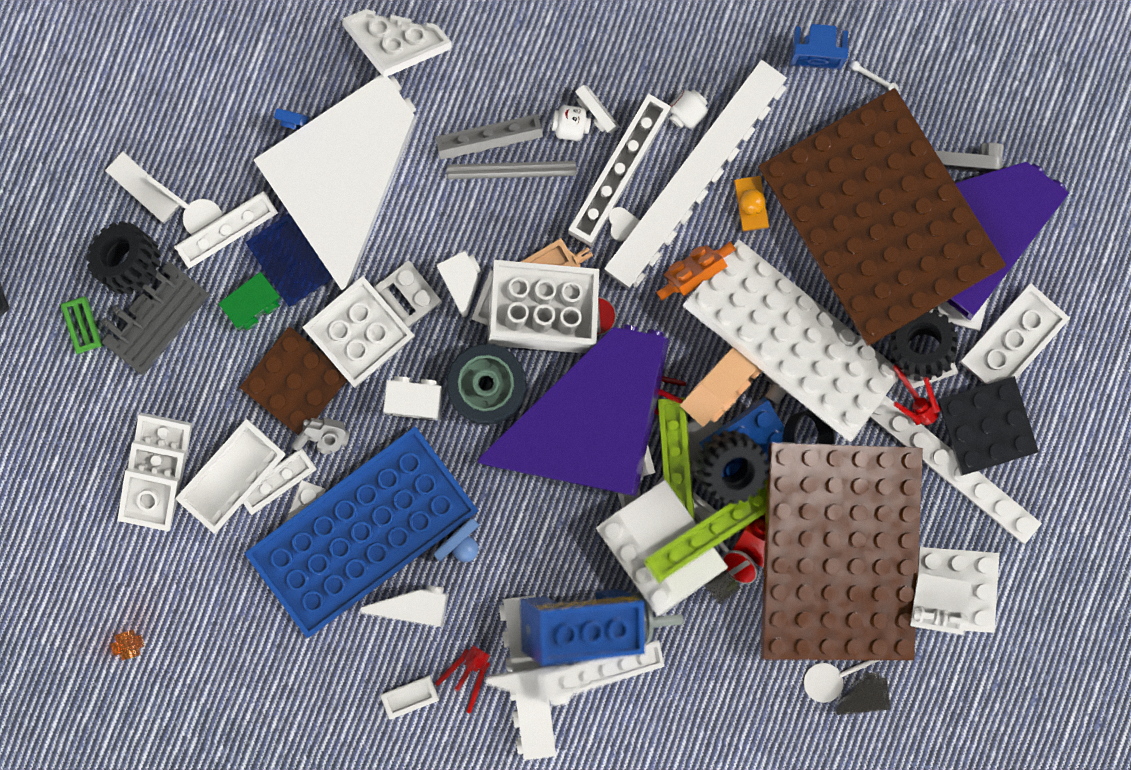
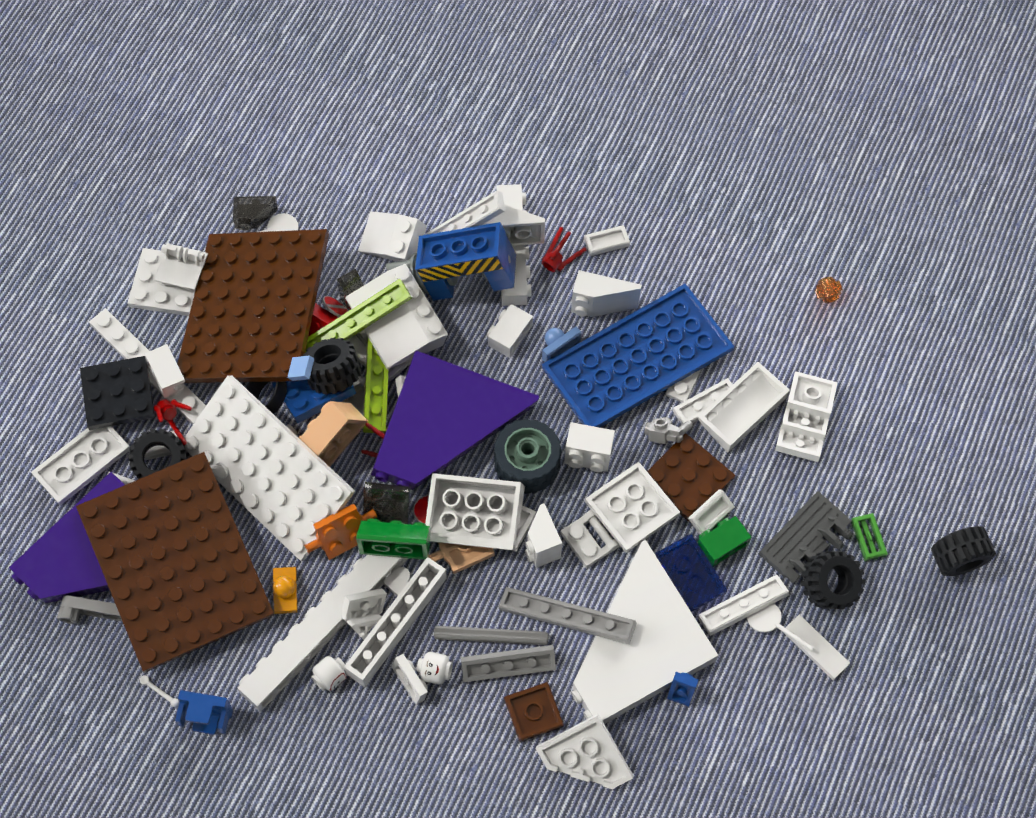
camera: 175 degrees left, 20 degrees down
none -> white hinge [145,344,185,399]
none -> light blue tile [287,356,314,381]
none -> white slope [342,588,387,640]
none -> green slope [356,519,431,559]
none -> white slope [358,212,427,262]
none -> clear smoke plate [363,482,410,524]
none -> white brick [487,304,533,358]
none -> light grey tile [499,587,637,645]
none -> reddish brown tile [504,682,564,743]
none -> white tile [688,490,735,534]

